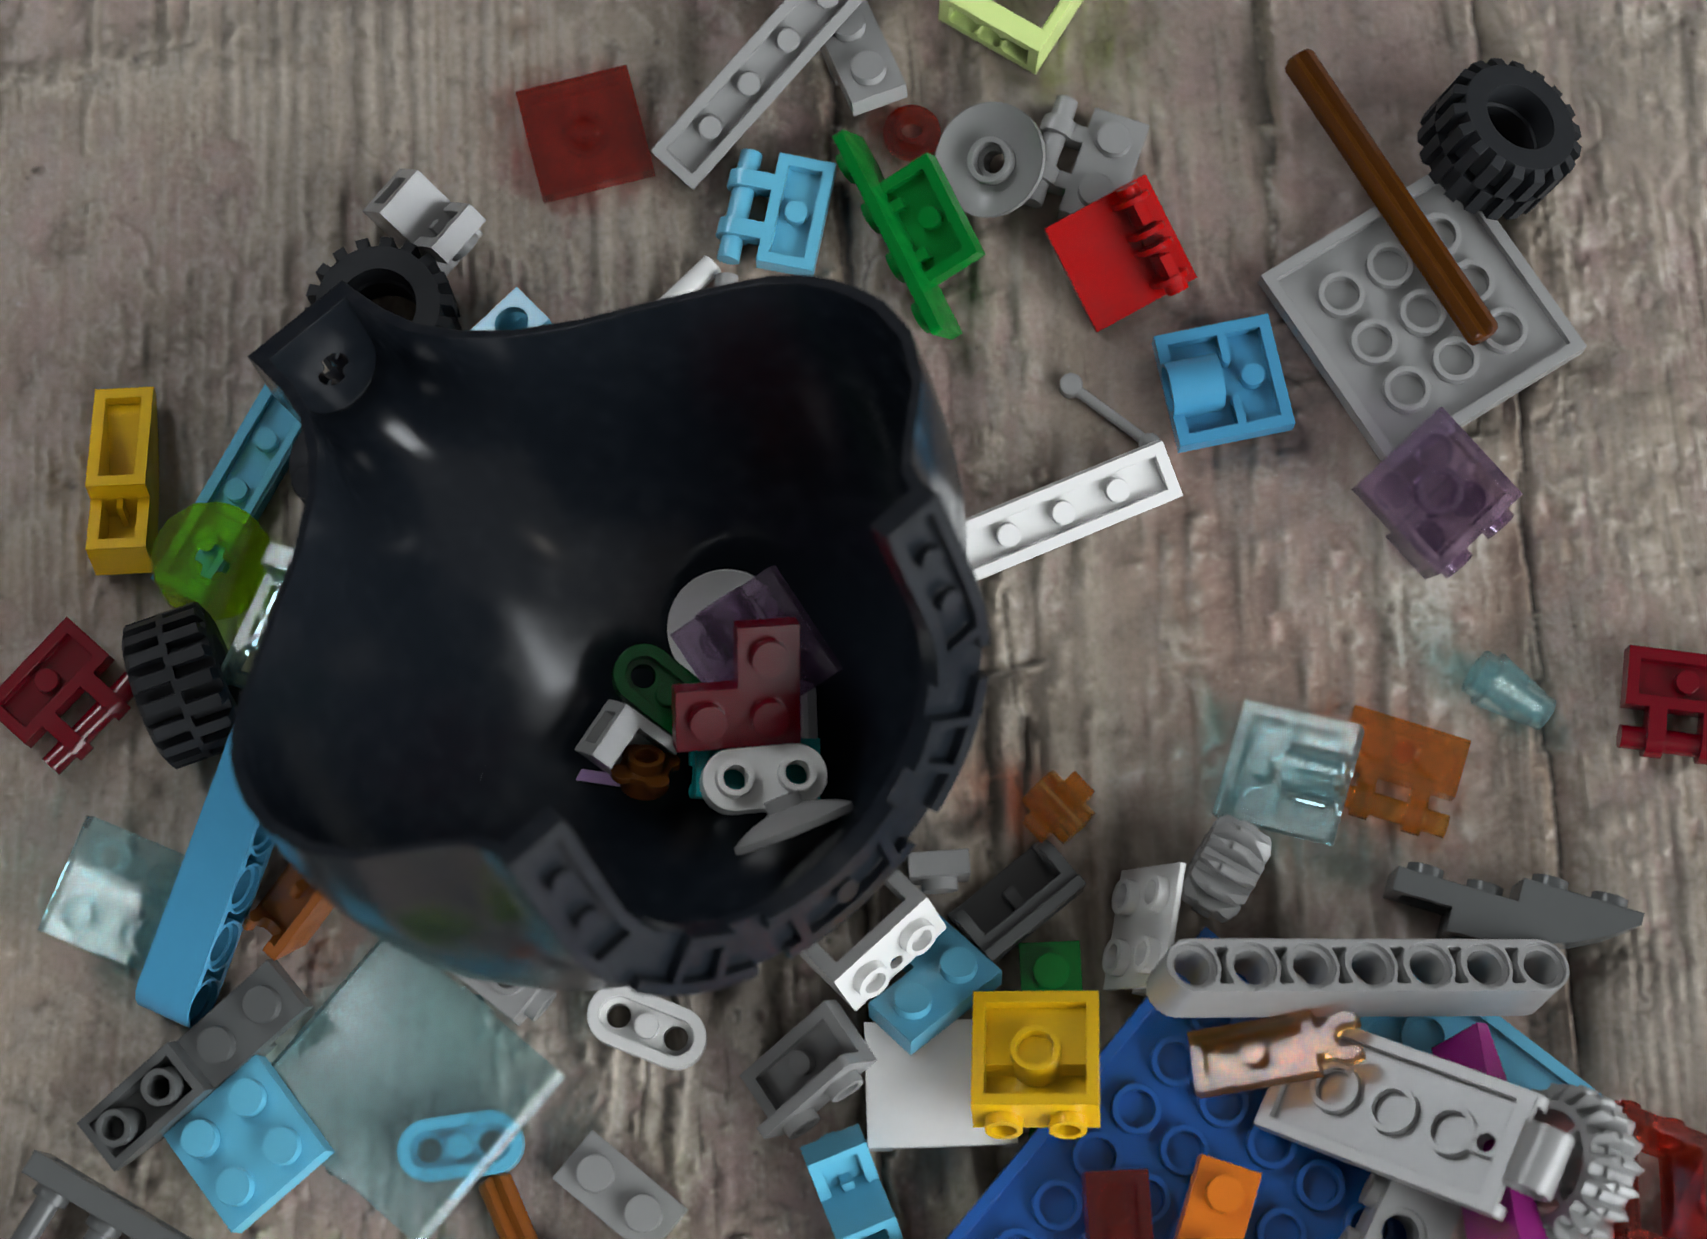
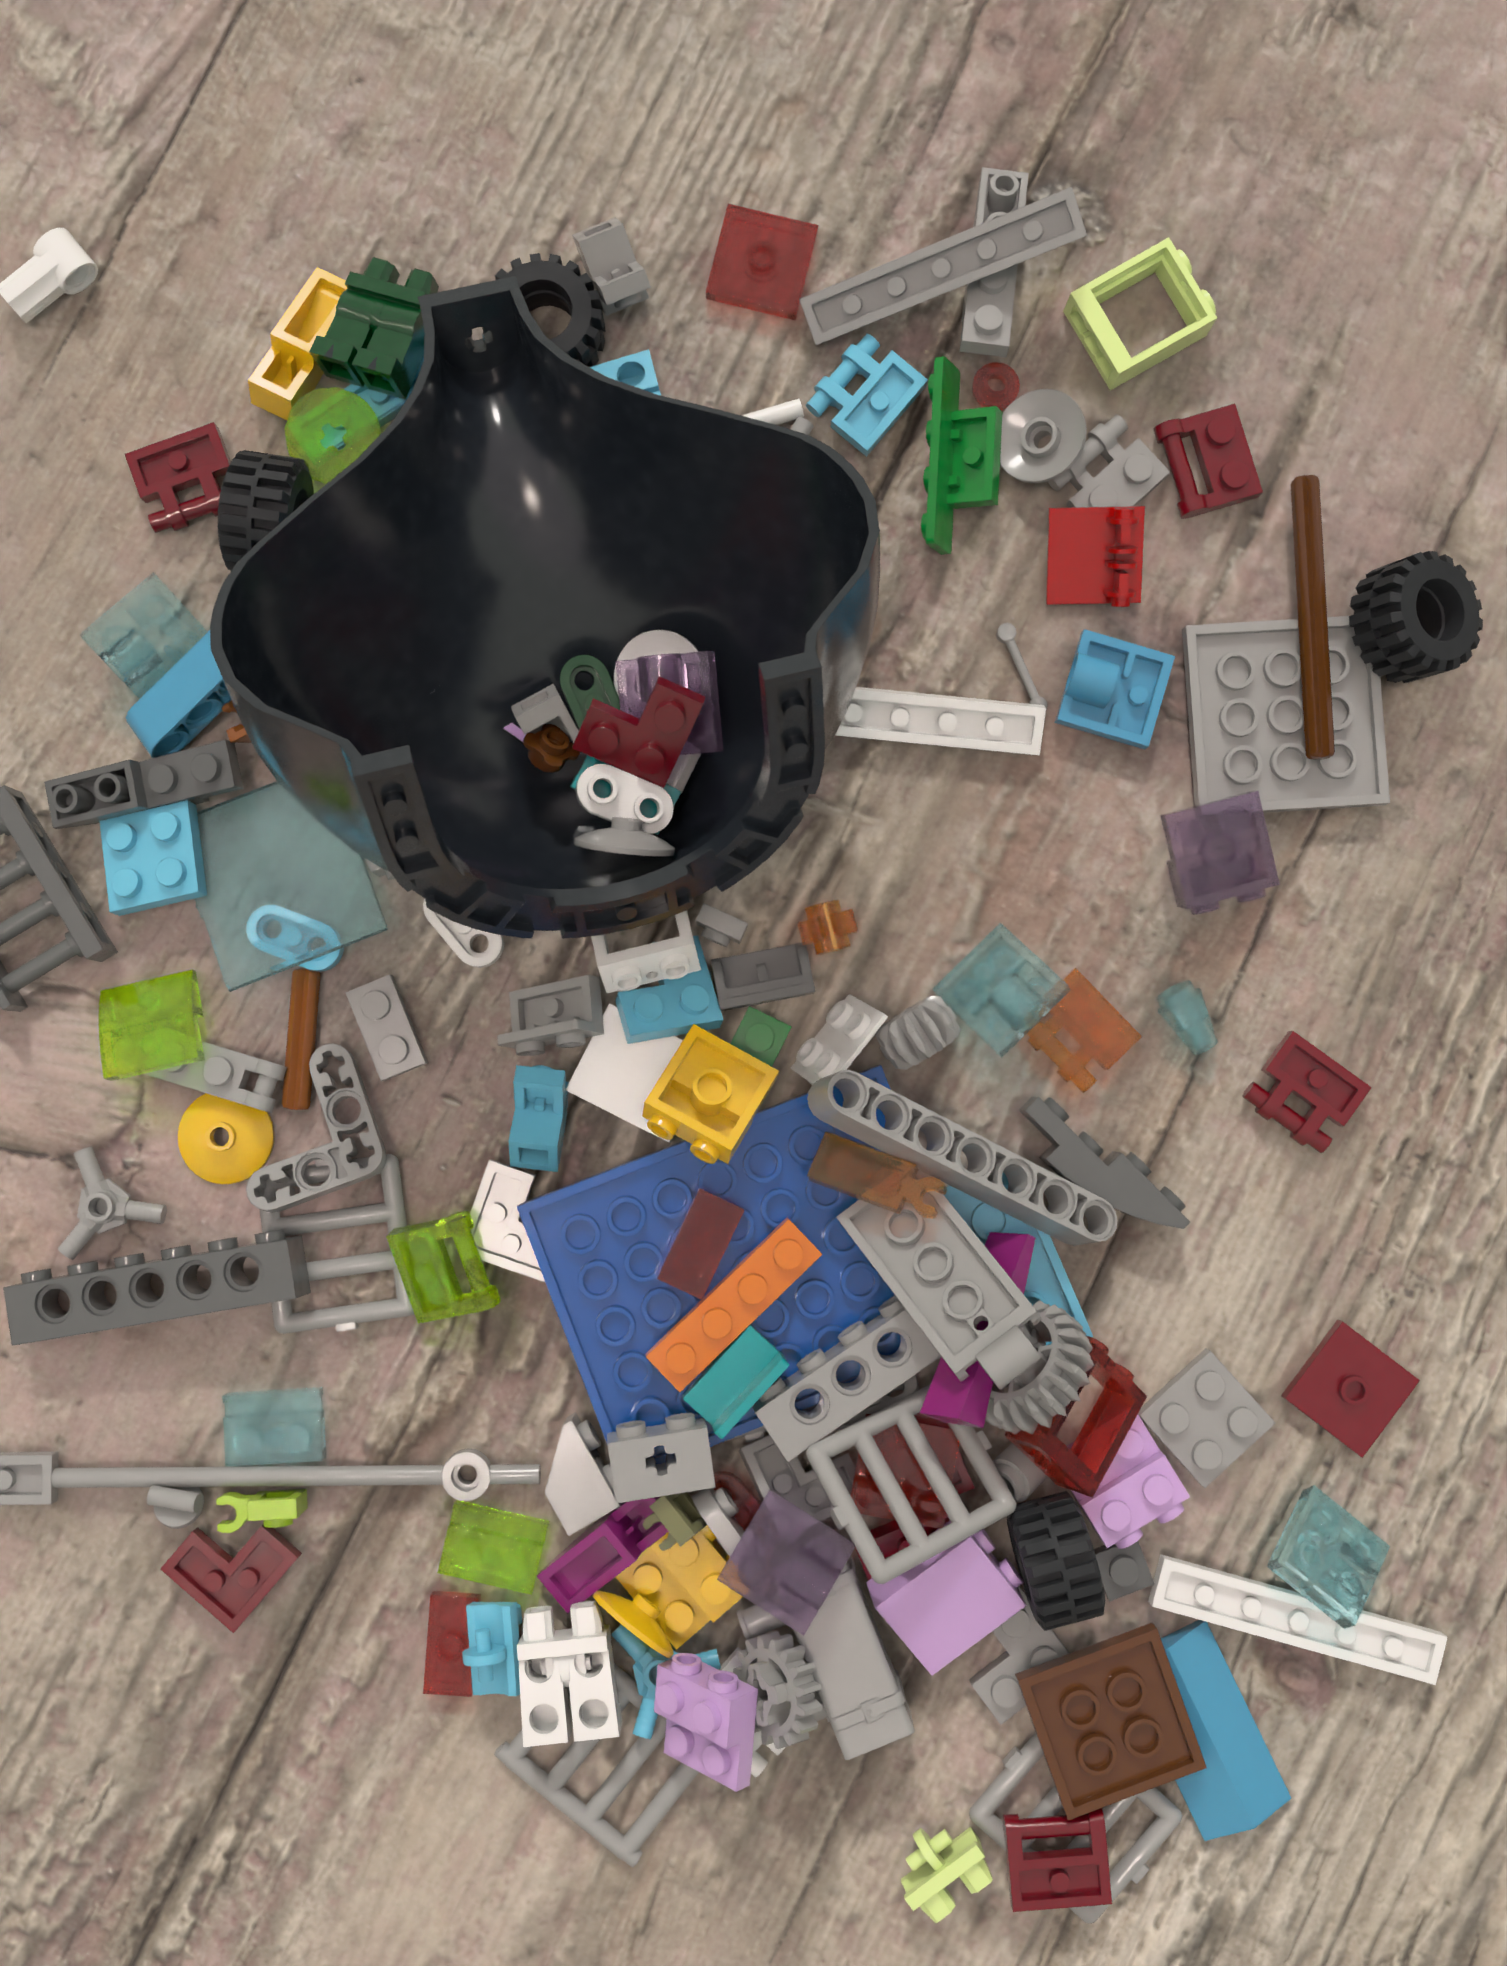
camera: 25 degrees right, 10 degrees up
none -> dark green hips [309,257,439,399]
none -> dark red plate [1153,403,1263,519]

